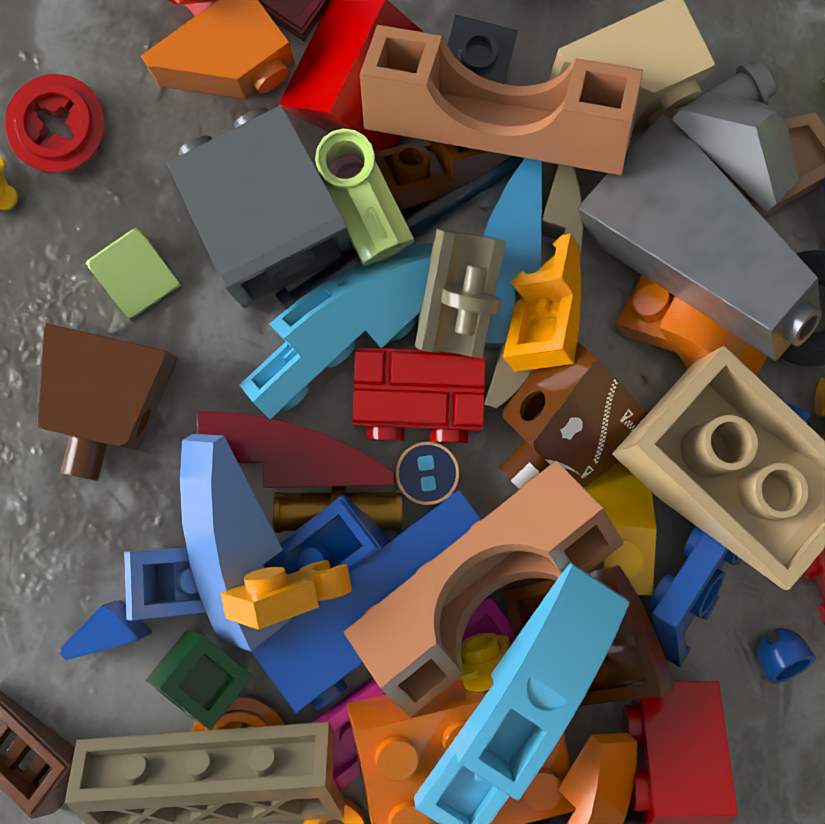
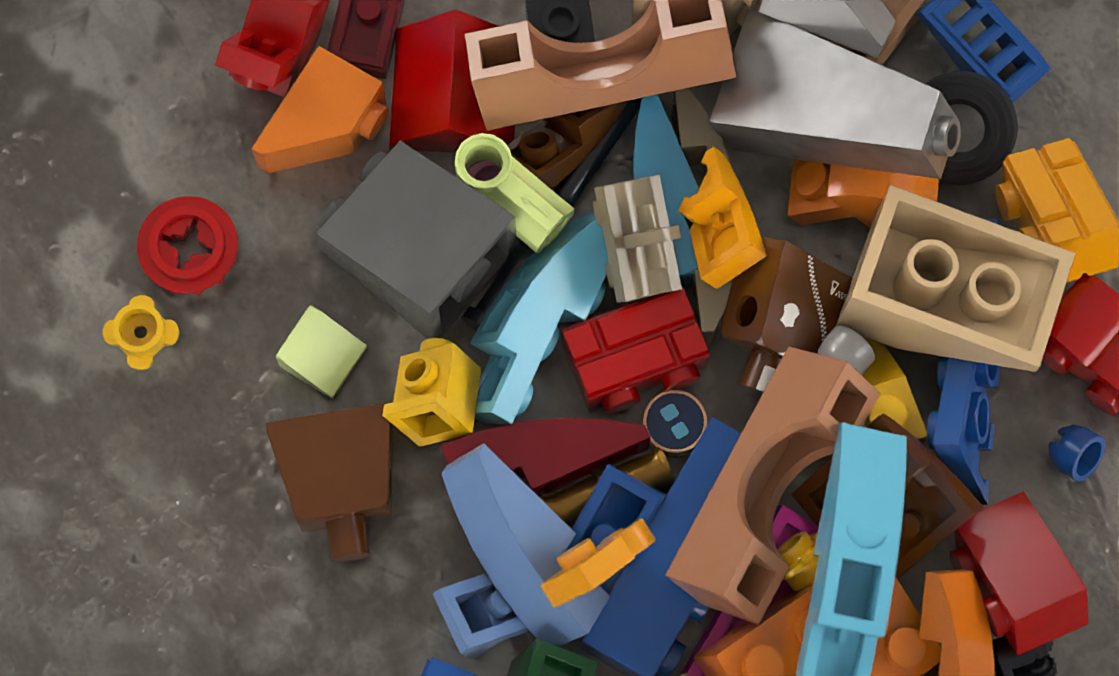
camera: 25 degrees left, 10 degrees down
none -> yellow brick [382,338,482,447]
none -> light grey hinge [817,325,875,375]

